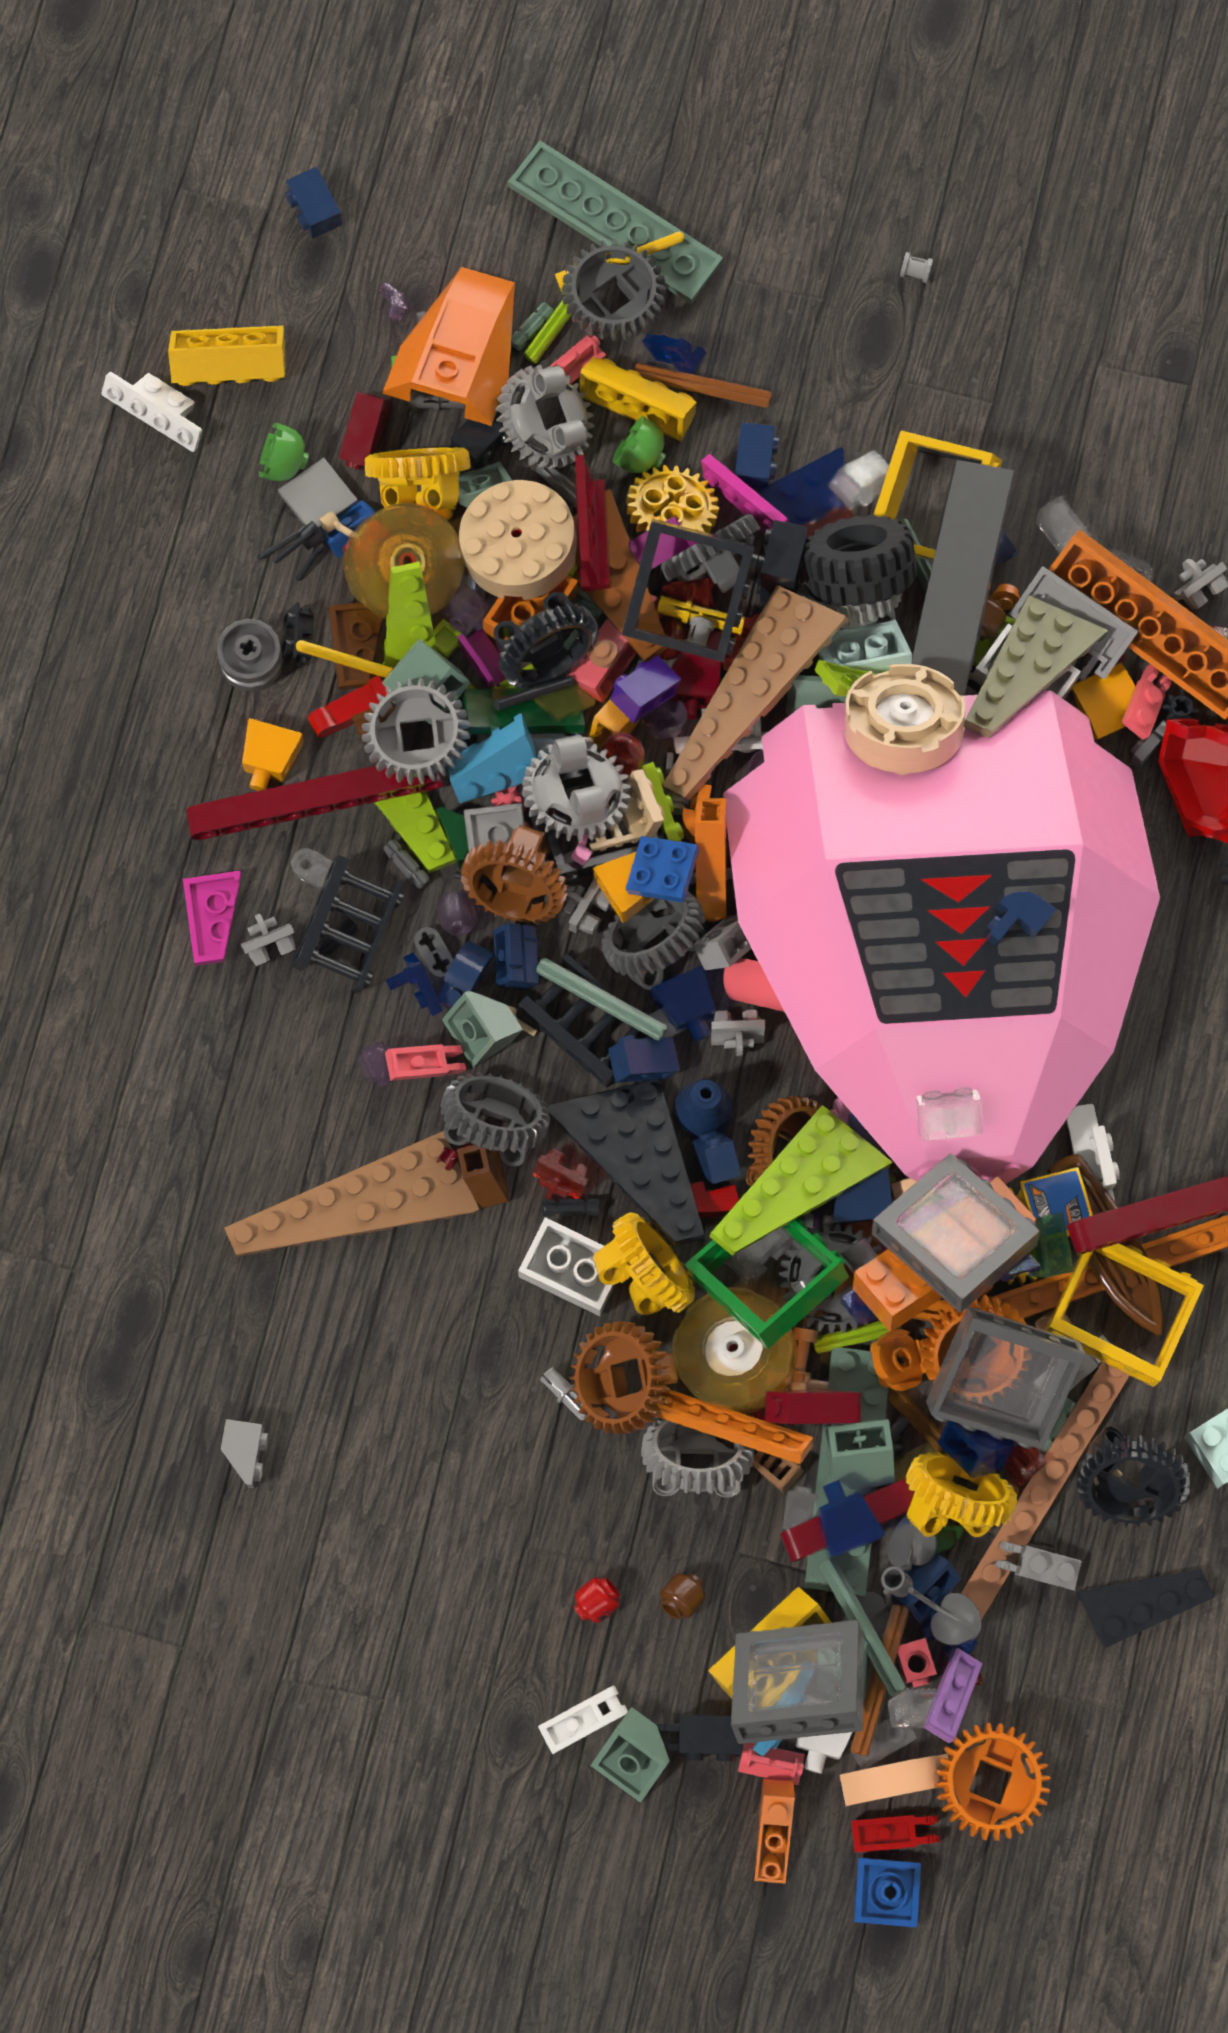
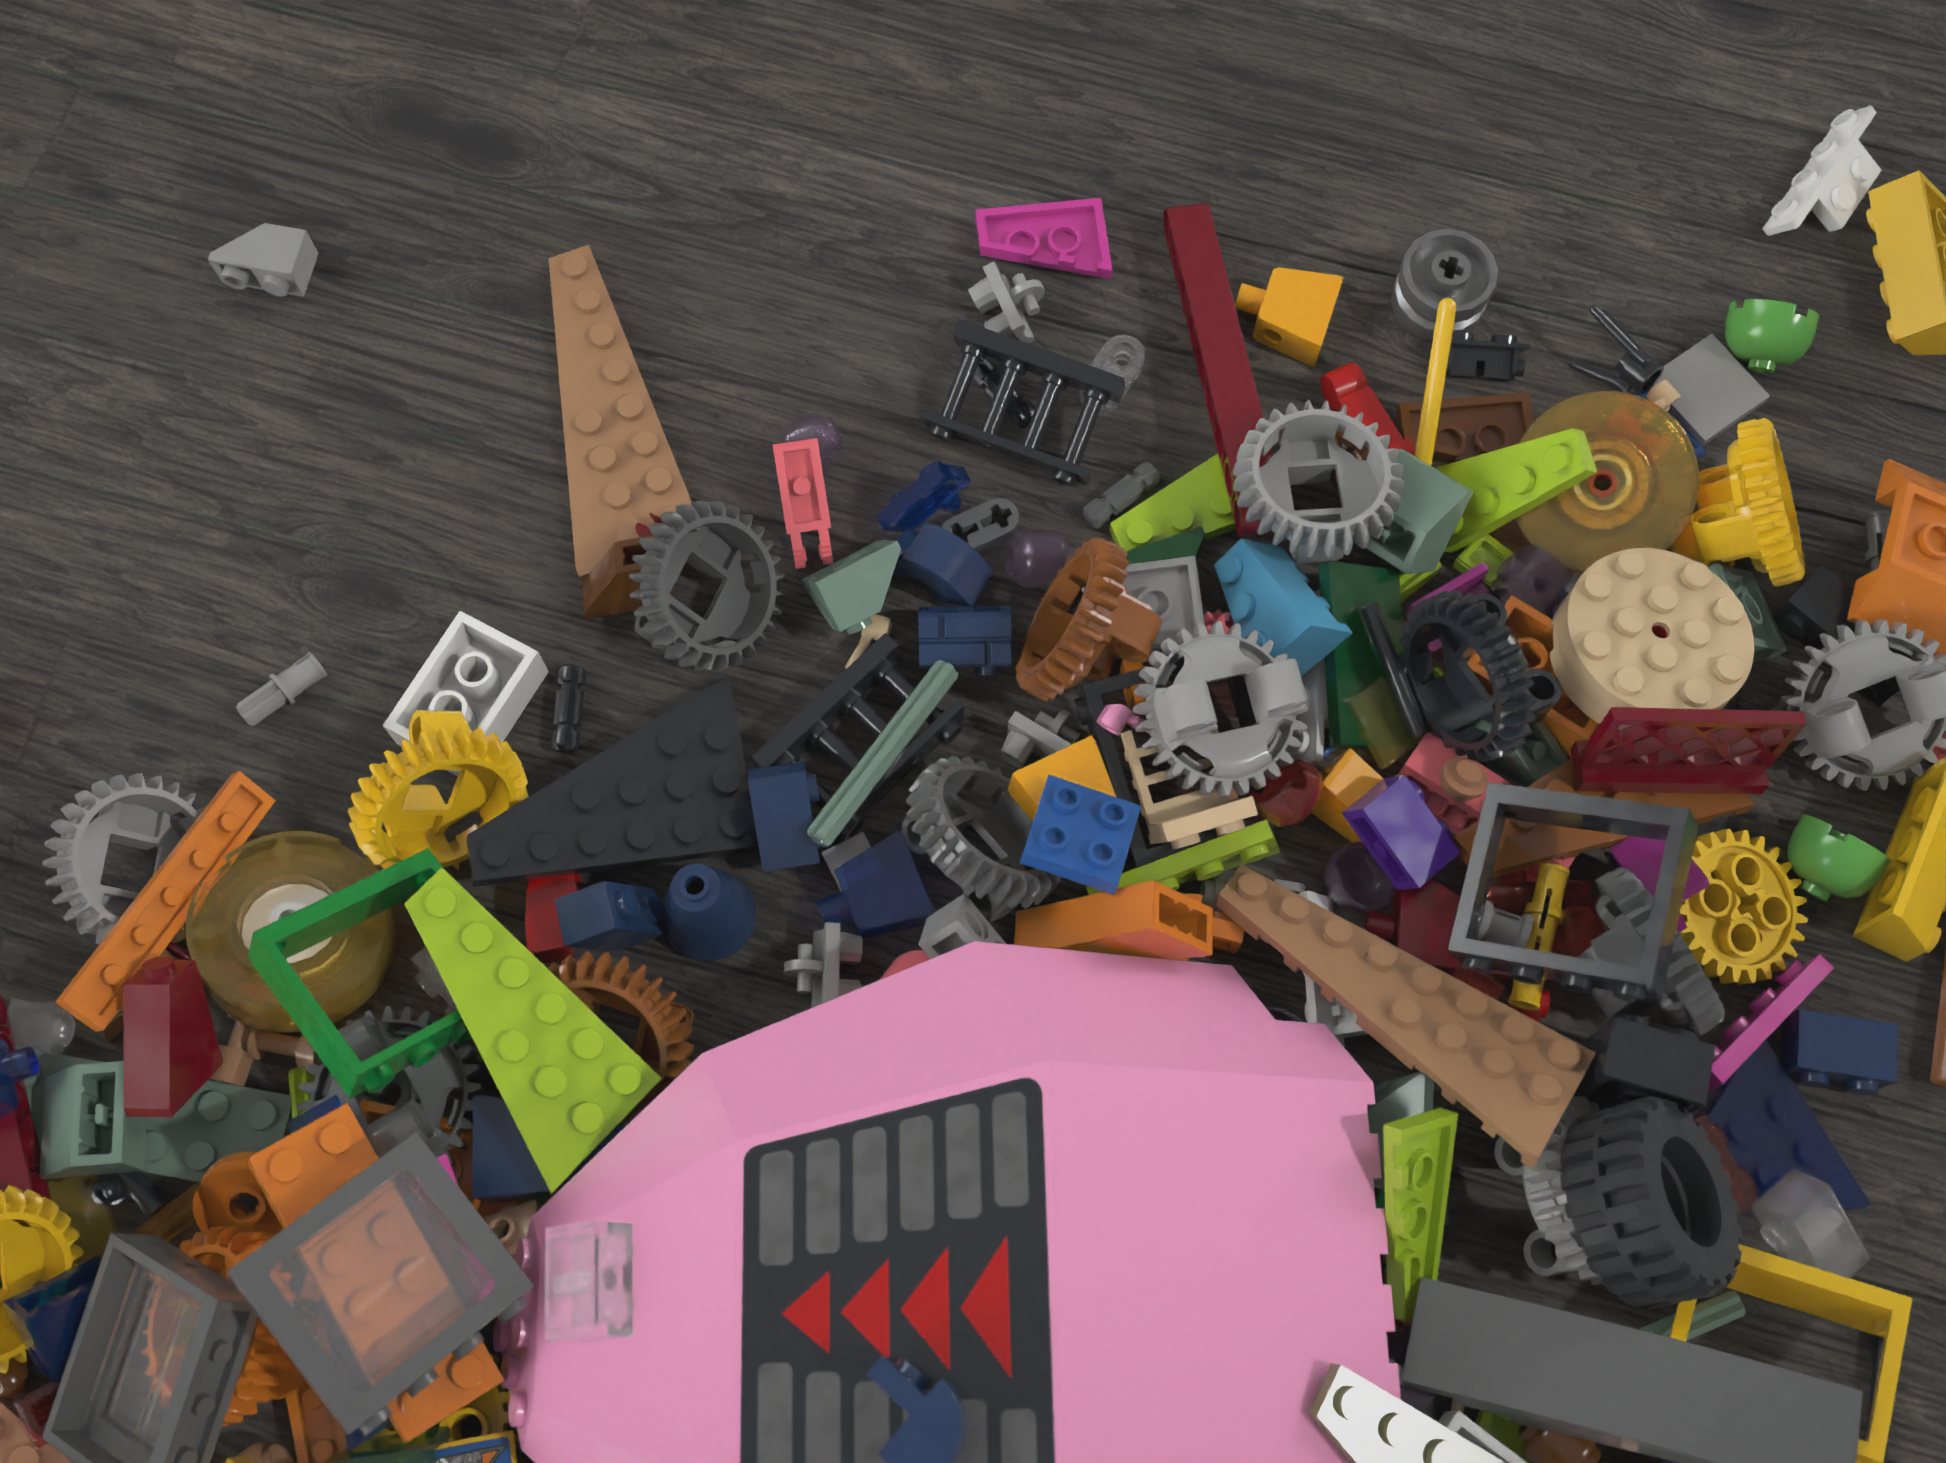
camera: 95 degrees right, 5 degrees down
dark red slope [339,392,394,470] -> none
clear red hips [533,1148,590,1200] -> none
dark orange piece [569,1321,679,1435] -> none
light aqua slope [818,620,912,674] -> none
tan piece [844,664,965,775] -> none

